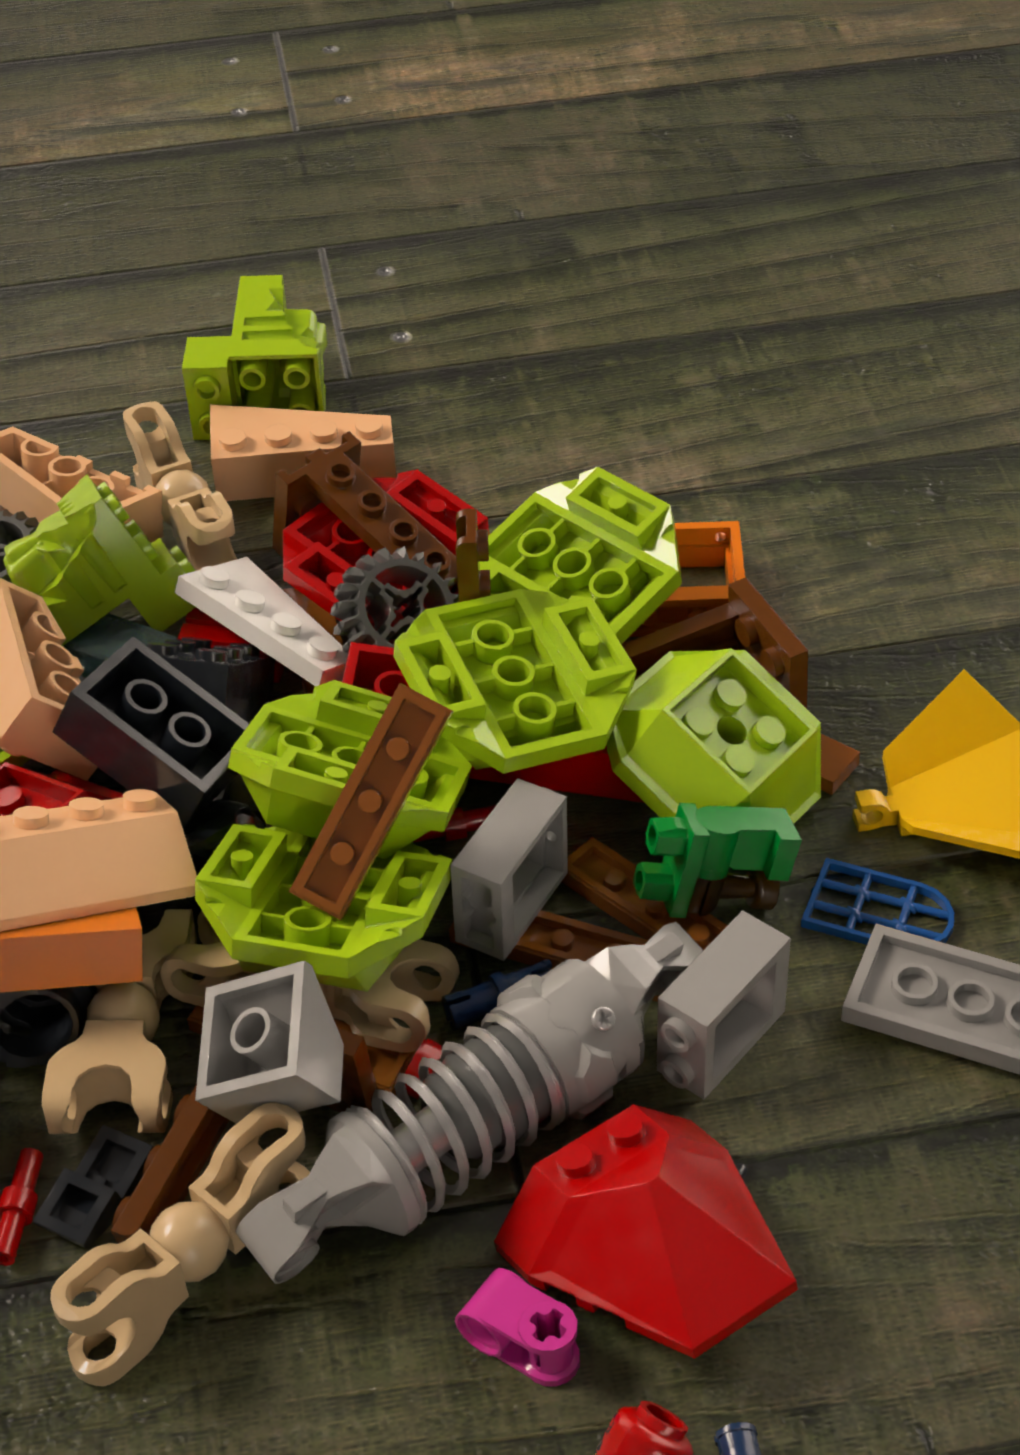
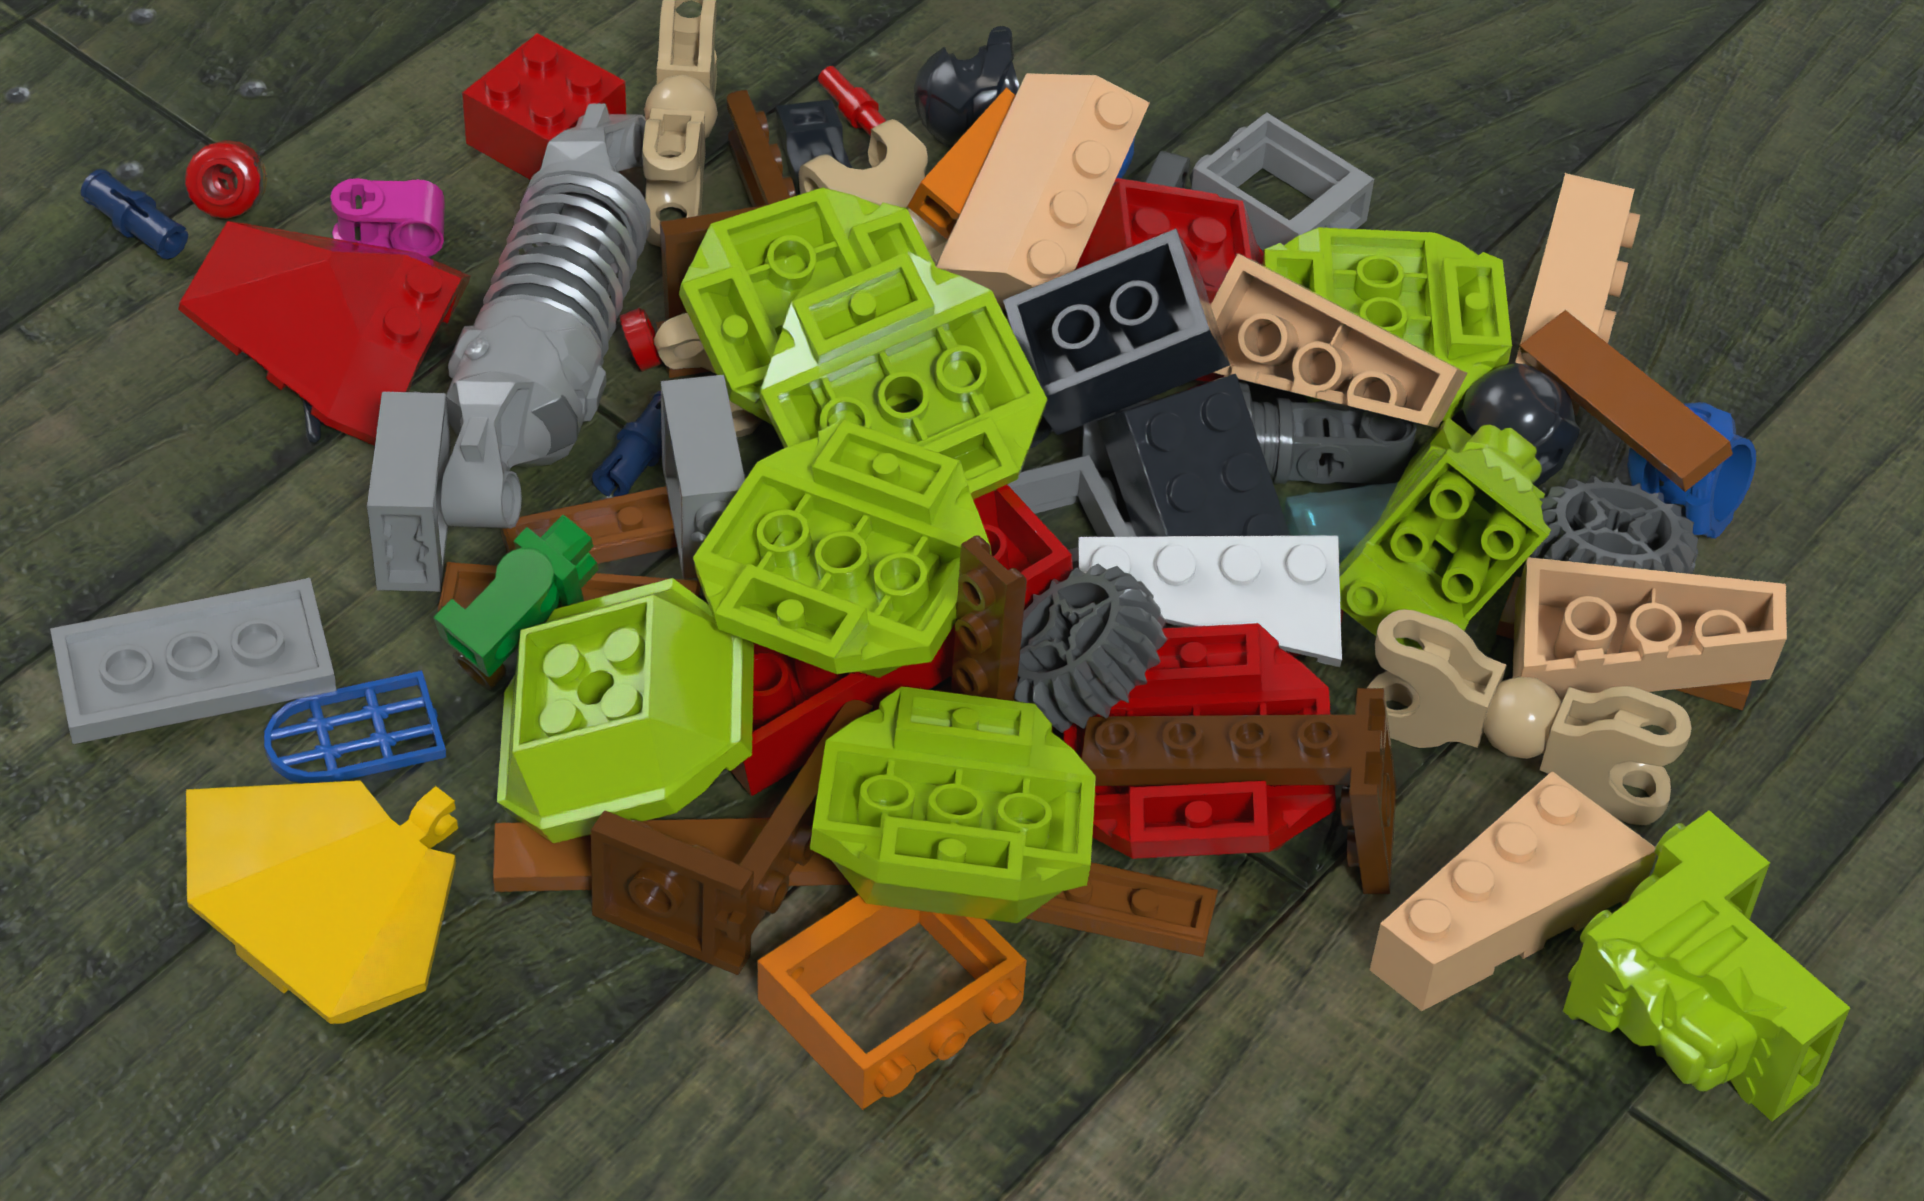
camera: 135 degrees right, 5 degrees up
light grey slope [195,960,344,1124] -> none
dark orange tile [289,683,454,920] -> none
none -> red brick [462,33,626,180]

